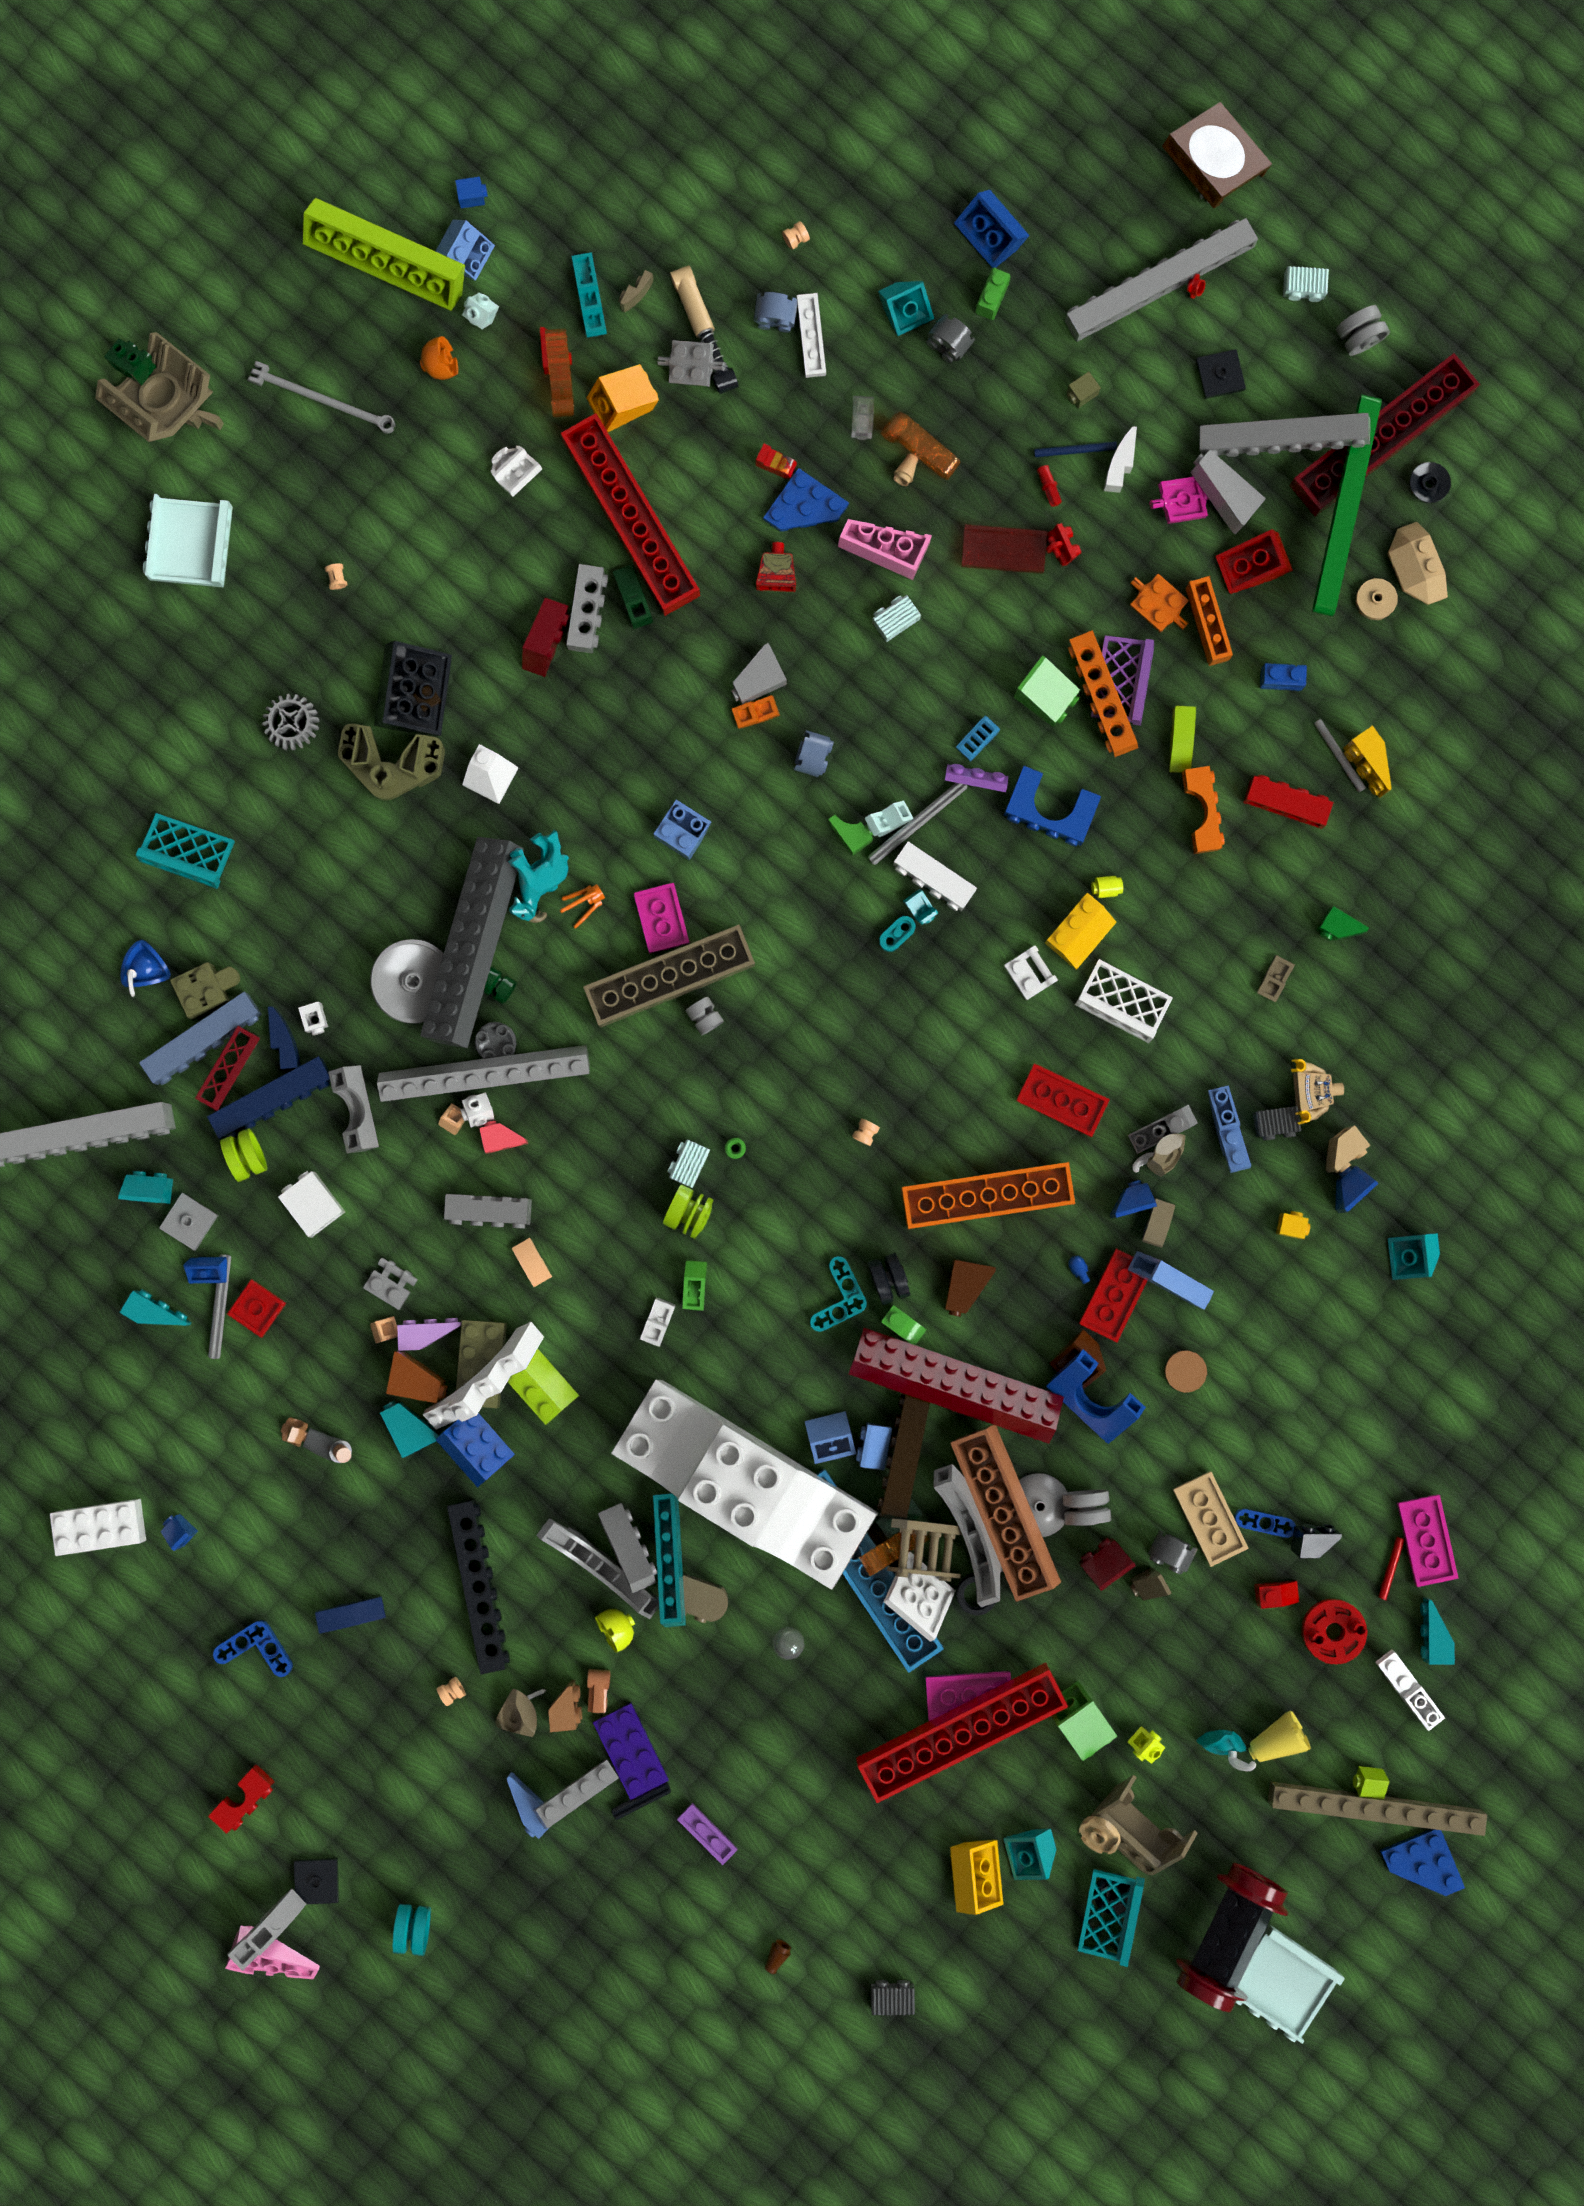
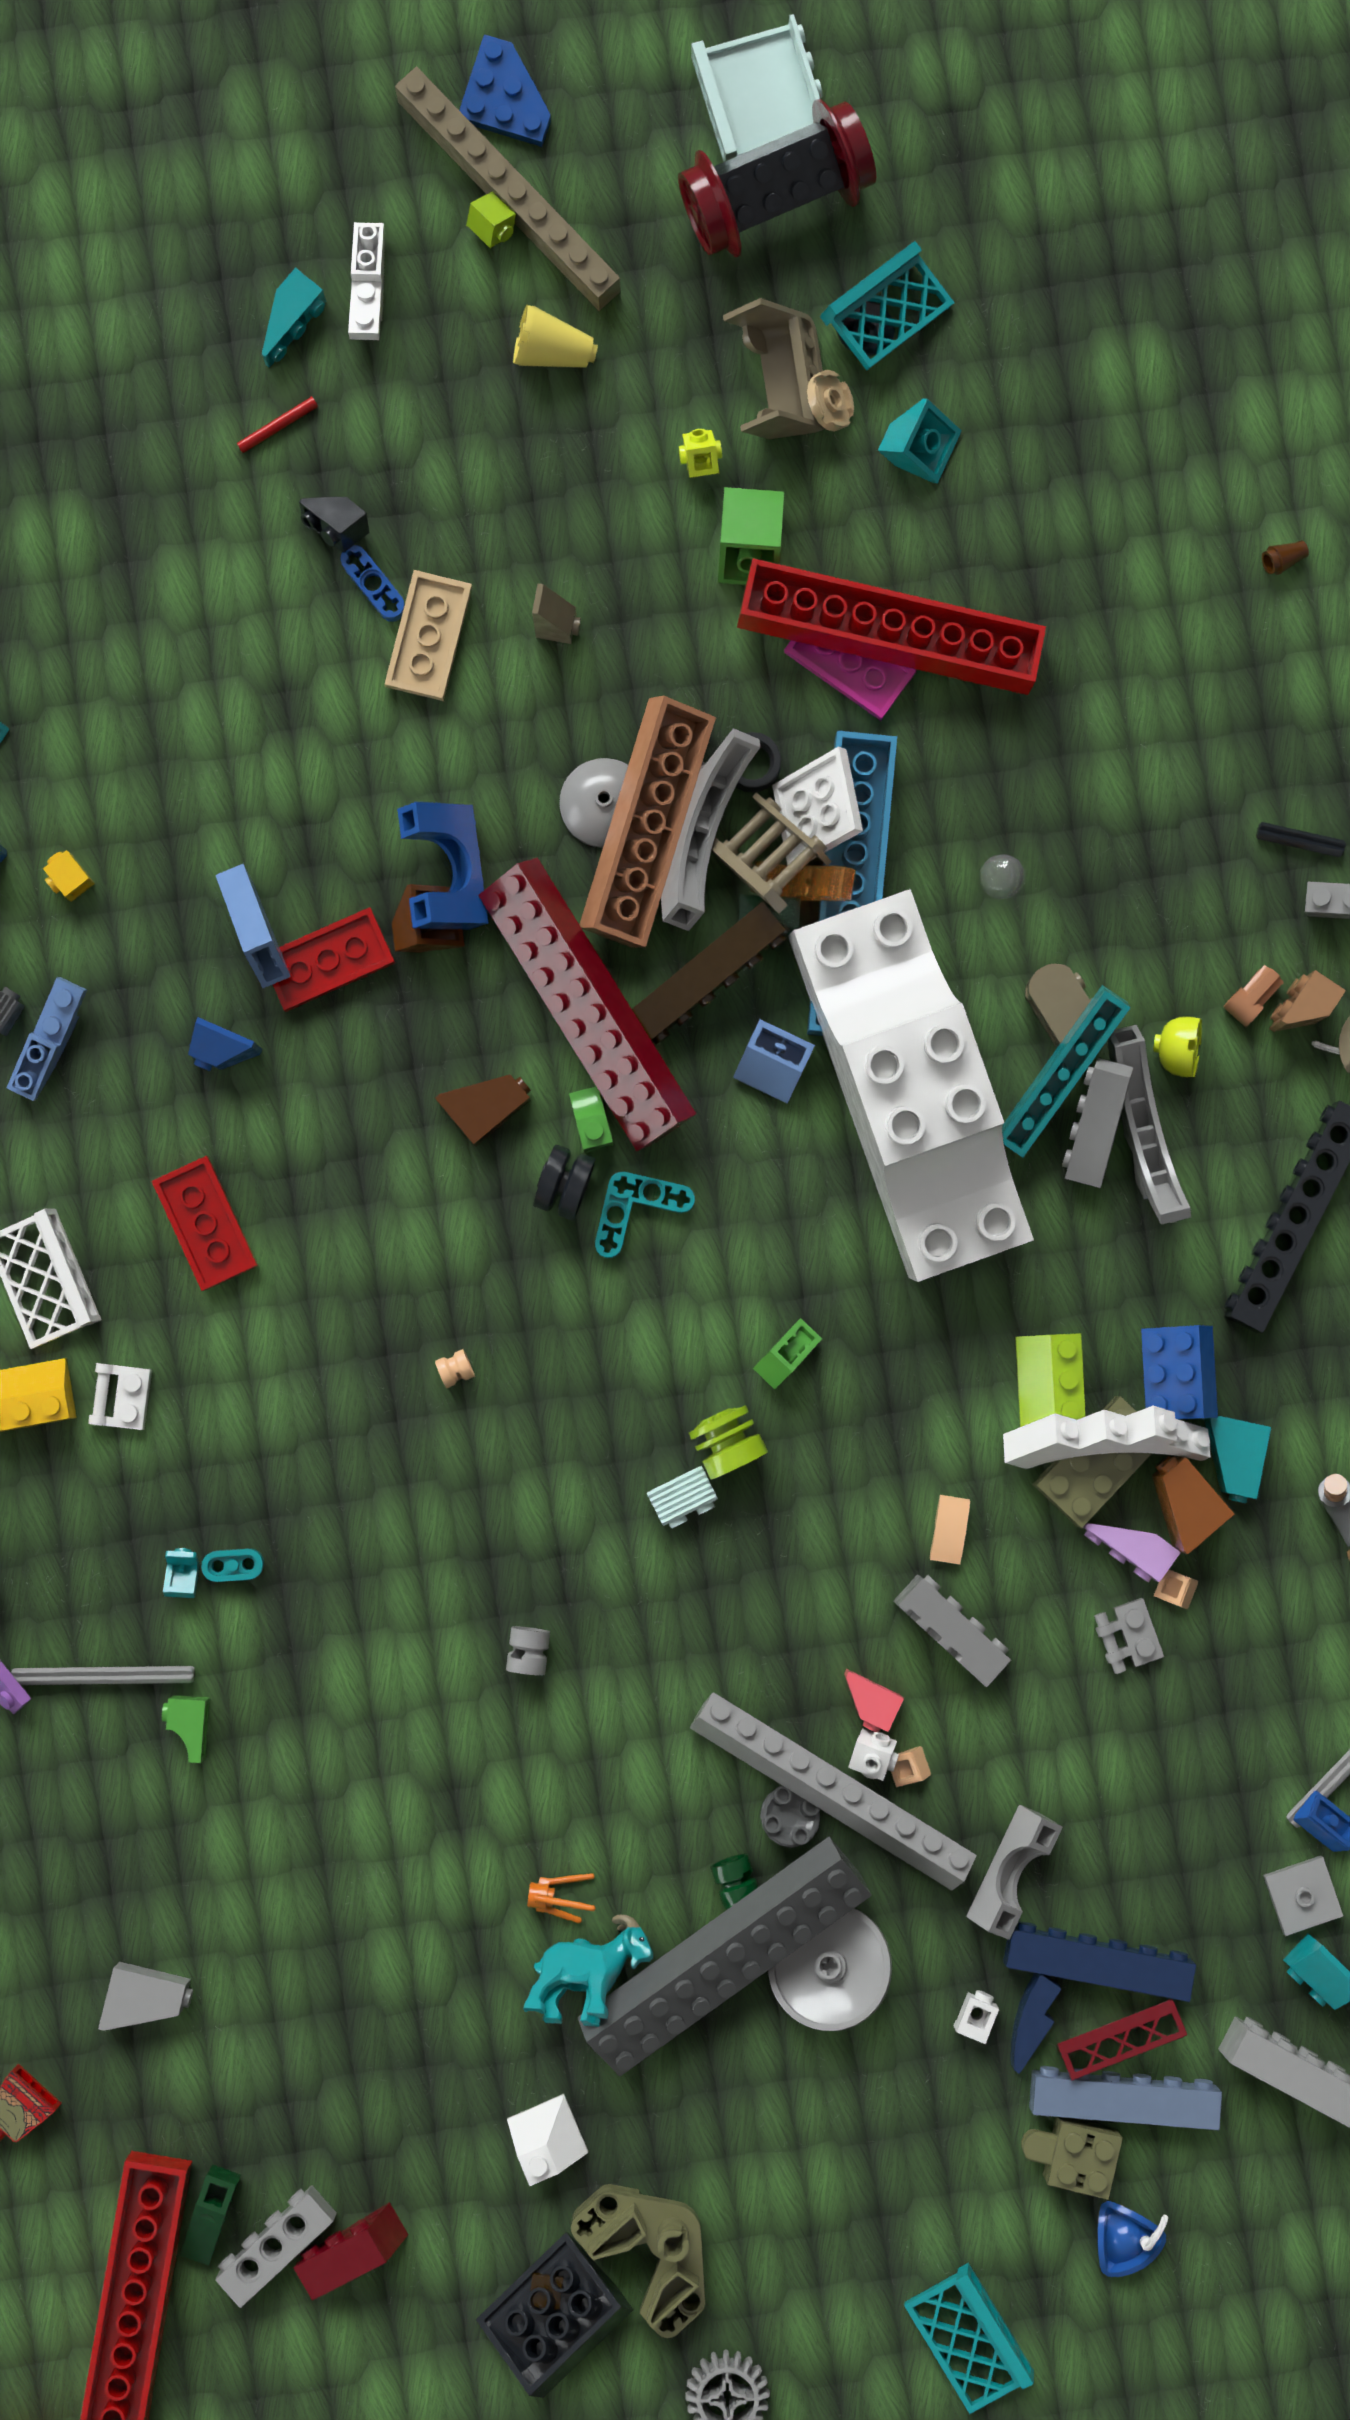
camera: 140 degrees left, 0 degrees up
lime wheel [220,1128,267,1182] -> none
red plate [227,1279,286,1338] -> none
white brick [278,1171,345,1237] -> none
dark tan brick [583,925,755,1028] -> none
dark purple plate [593,1702,669,1800] -> none
dark pink plate [634,883,690,954] -> none
white slope [640,1297,676,1347] -> none
medium blue slope [653,800,711,860] -> none
medium lavender plate [677,1803,738,1865] -> none
bright green plate [725,1138,746,1159] -> none
orange slope [732,695,780,729] -> none
sand blue brick [794,730,834,777] -> none
medium blue slope [856,1422,892,1470] -> none
light aqua brick [865,801,913,837] -> none
dark grey brick [871,1980,915,2015] -> none
white brick [893,842,977,911] -> none
orange brick [901,1162,1075,1229] -> none
yellow slope [950,1840,1003,1915] -> none
light grey wheel [1062,1489,1111,1526] -> none
blue cylinder [1068,1256,1090,1284] -> none
dark red slope [1079,1538,1136,1591] -> none
light grey slope [1128,1105,1198,1154] -> none
dark tan hat [1133,1134,1186,1177] -> none
dark tan slope [1142,1199,1175,1248] -> none
dark grey brick [1148,1530,1198,1574] -> none
medium nougat tile [1164,1350,1207,1393] -> none
teal hat [1196,1730,1256,1771] -> none
red slope [1254,1581,1299,1609] -> none
red piece [1301,1599,1368,1664] -> none
dark pink plate [1397,1494,1459,1587] -> none

